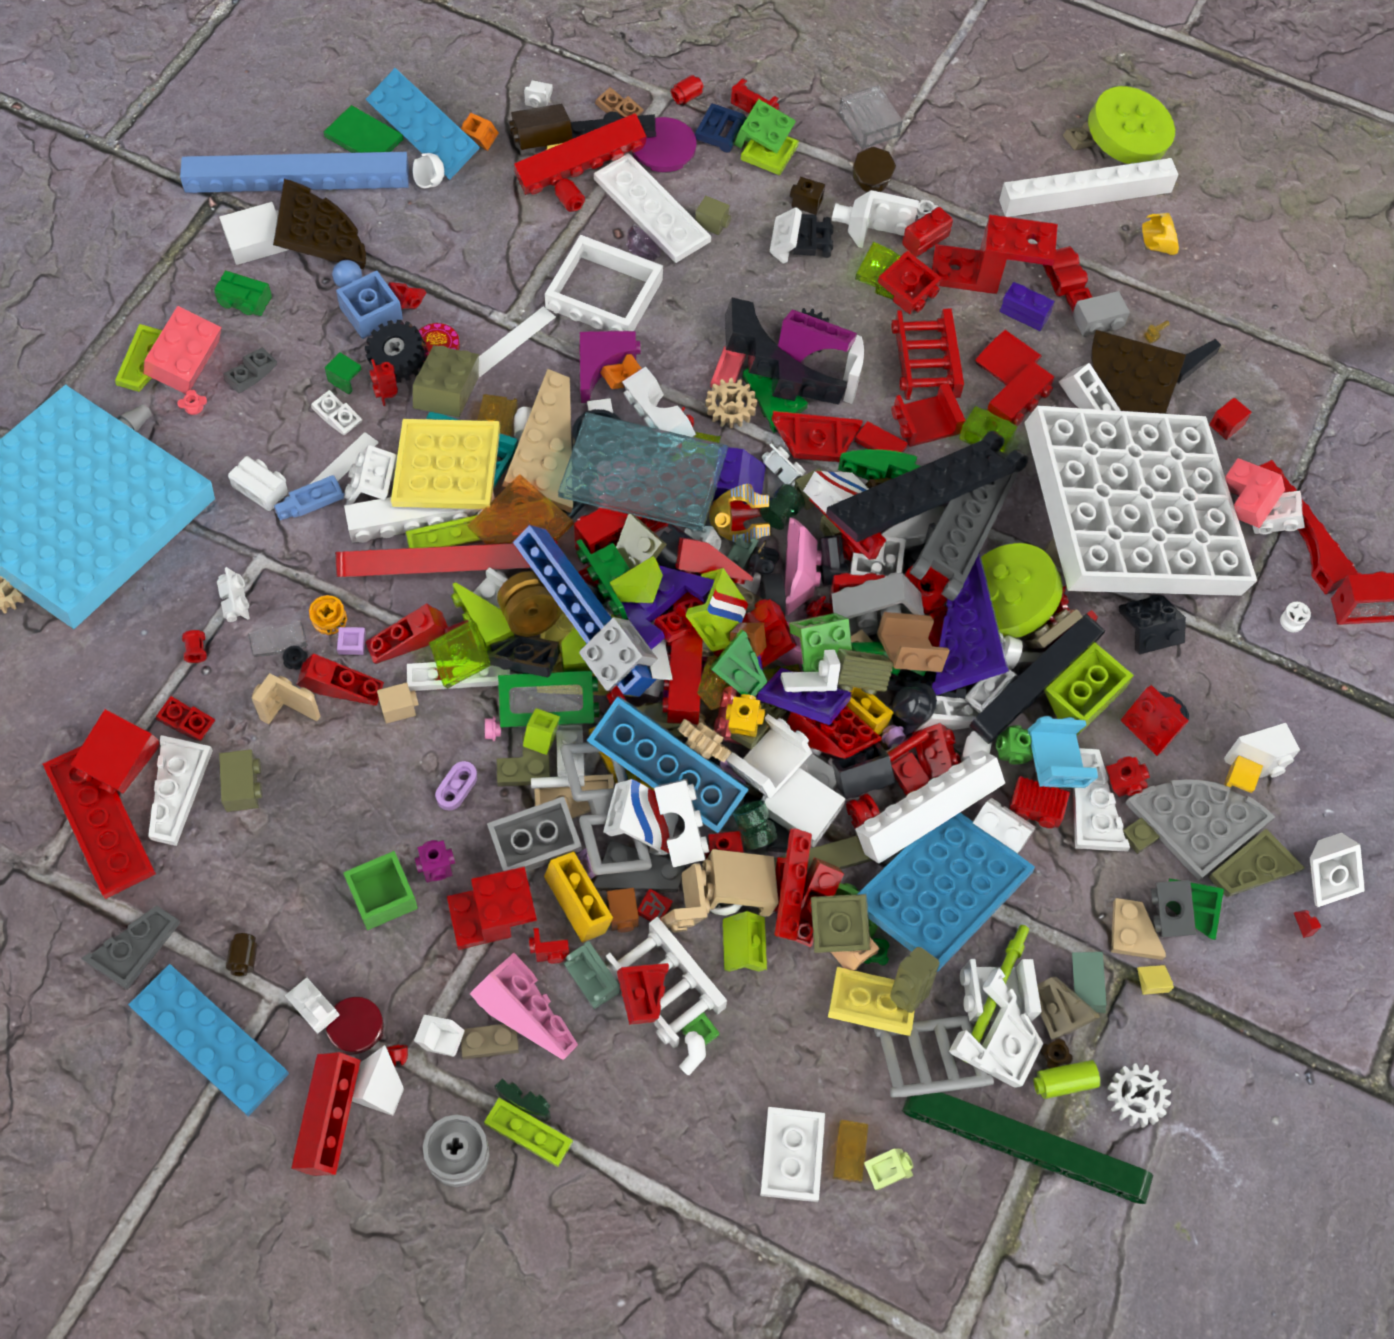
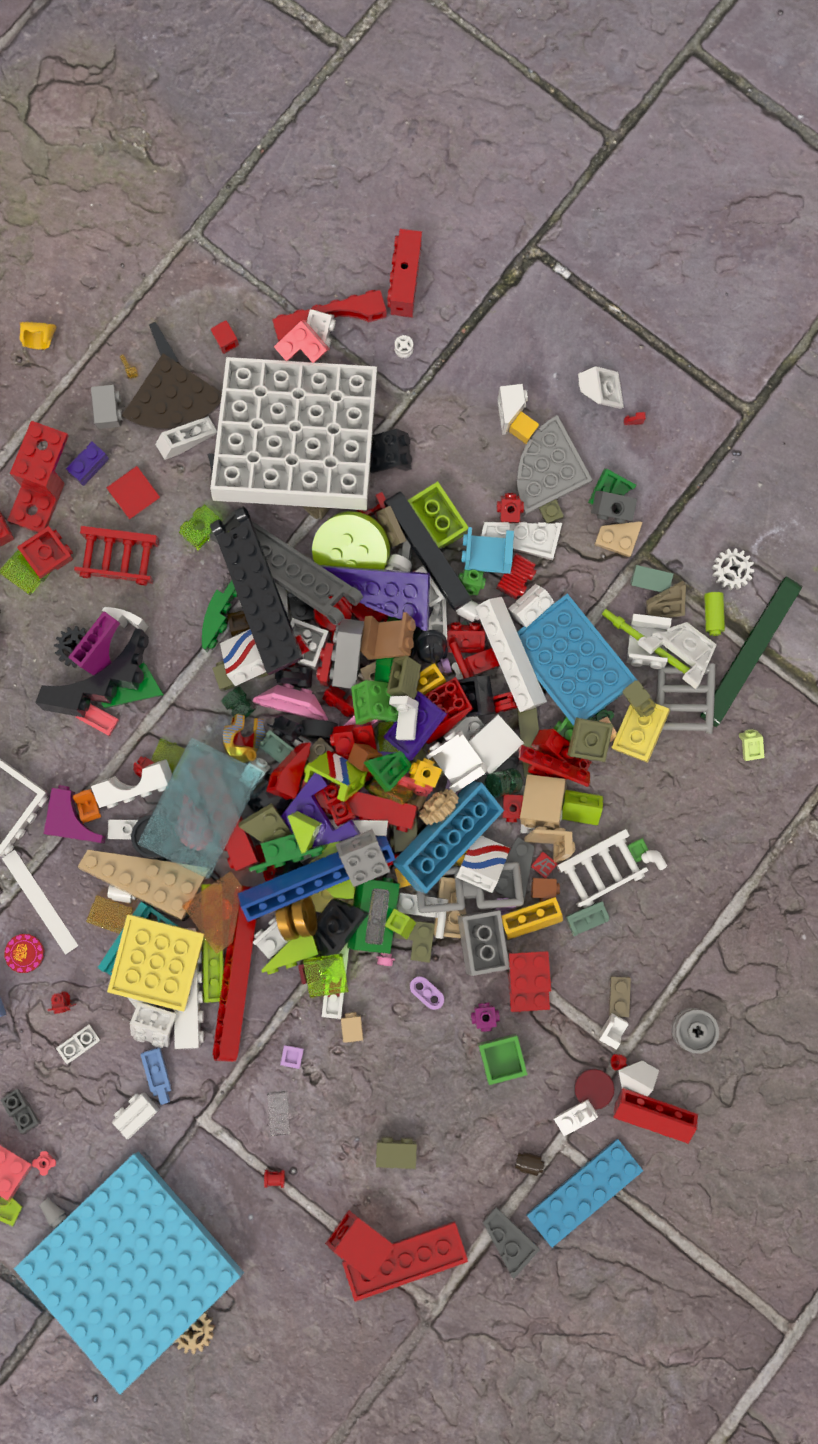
camera: 80 degrees left, 20 degrees up
white wing [148,735,213,846] -> none
red slope [156,696,216,742] -> none
white hinge [217,567,250,622] -> none
tan bracket [252,673,321,724] -> none
black plate [282,646,308,670] -> none
red slope [296,653,384,706] -> none
light orange wheel [309,595,347,635] -> none
white sticker [310,432,379,484] -> none
green panel [324,352,361,394] -> none
black bush [365,320,428,383] -> none
red slope [366,603,448,664] -> none
olive brick [413,345,479,417] -> none
bright pink wedge [470,953,578,1060] -> none
lime plate [484,1098,573,1167] -> none
clear green slope [494,1078,551,1122] -> none
red bracket [529,928,569,964] -> none
red wing [617,963,669,1025] -> none
white arch [654,779,709,867] -> none
tan gear [705,378,757,428] -> none
dark purple slope [712,446,766,504] -> none
white plate [760,1107,825,1202] -> none
white hinge [762,444,806,490] -> none
red wing [771,411,863,463] -> none
clear yellow plate [833,1120,868,1183] -> none
red tile [854,421,908,453] -> none
red panel [891,383,966,447] -> none
red brick [985,361,1055,432] -> none
dark brown plate [1040,1038,1073,1069] -> none
red brick [1043,246,1088,297] -> none
red tile [1065,287,1093,312] -> none
red plate [1120,685,1189,756] -> none
light yellow slope [1137,965,1174,995] -> none
olive wing [1208,829,1305,897] -> none

